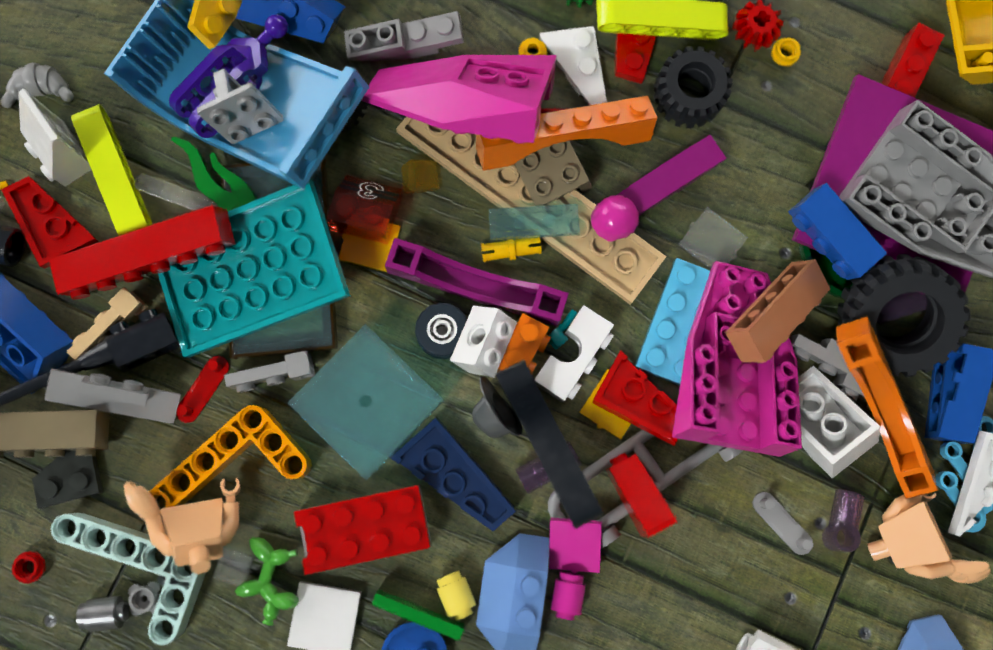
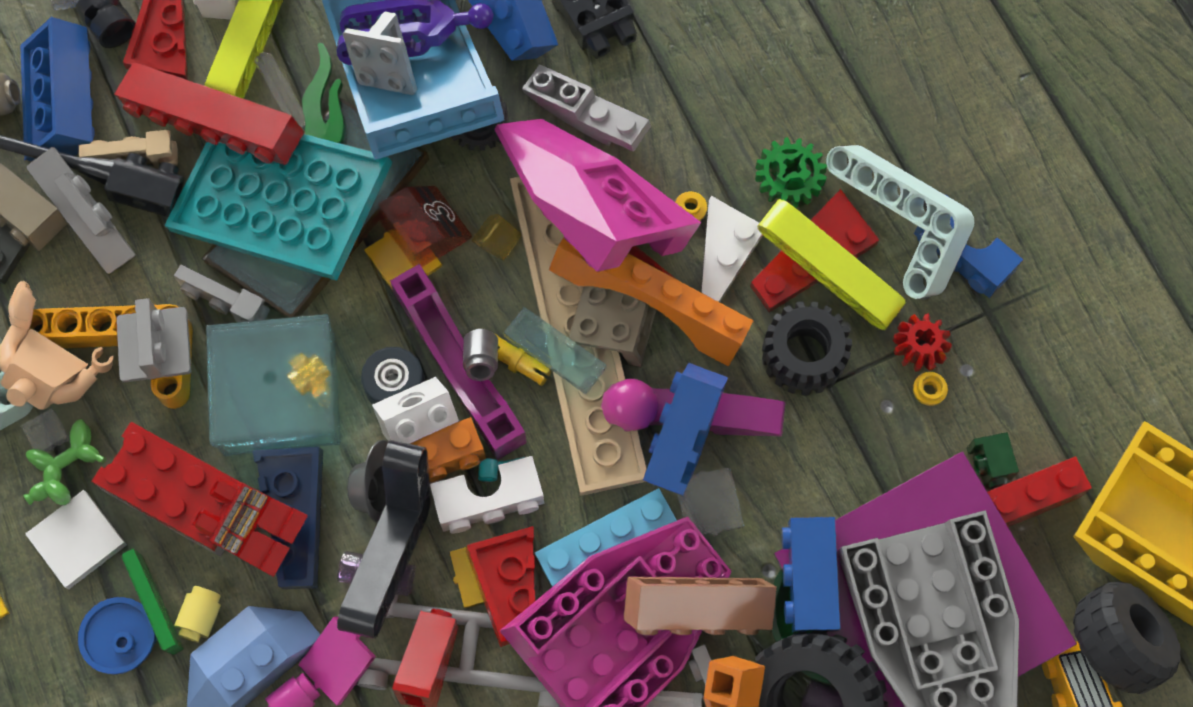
camera: 50 degrees right, 10 degrees down
red piece [176,356,229,423] -> none
none -> light grey bracket [117,298,191,383]
none -> red hips [192,478,308,577]
none -> clear yellow gear [286,352,331,397]
none -> flat silver brick [463,329,498,381]
none -> blue wedge [643,363,728,496]
none -> dark green brick [966,432,1019,490]

